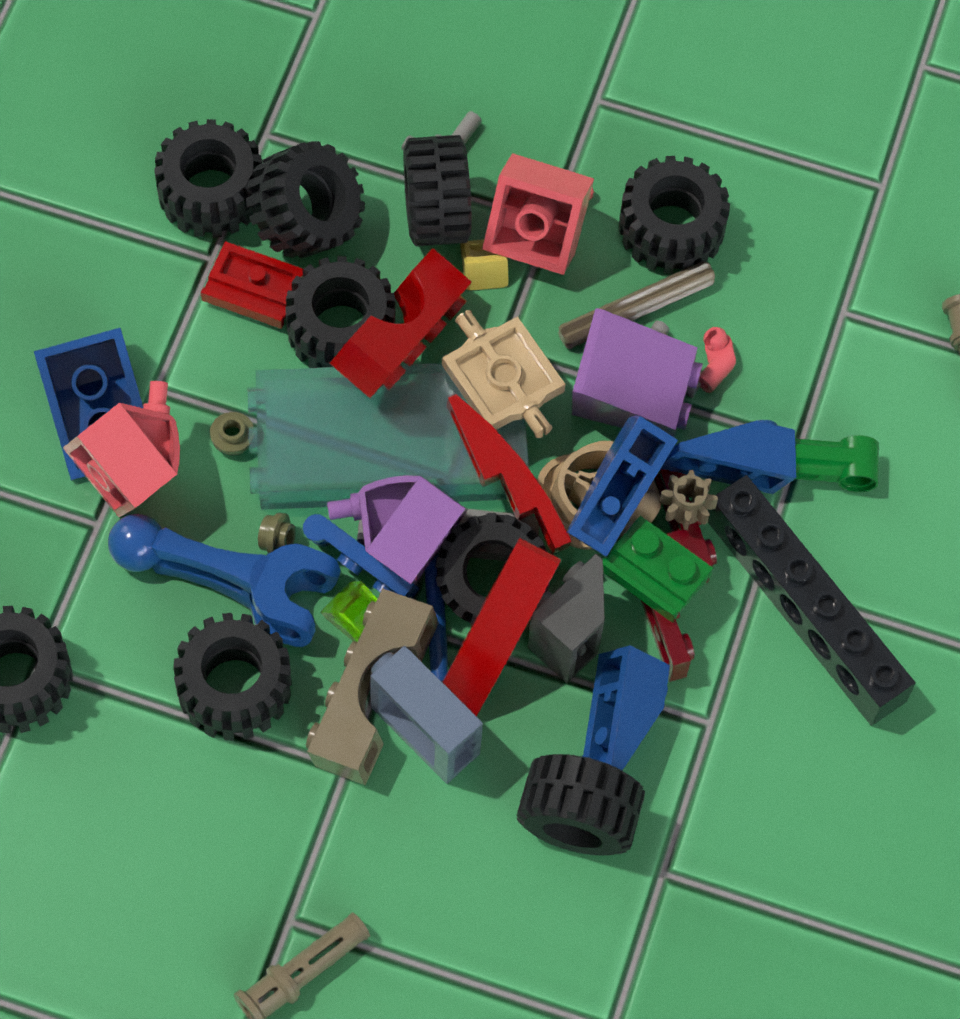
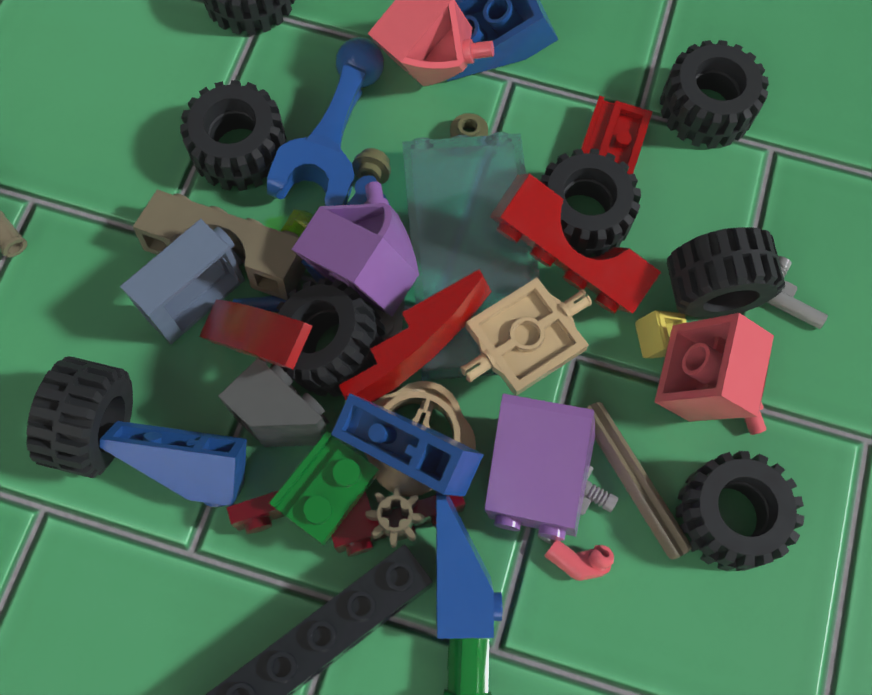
camera: 90 degrees right, 5 degrees up
black tyre [246,141,365,258] -> none

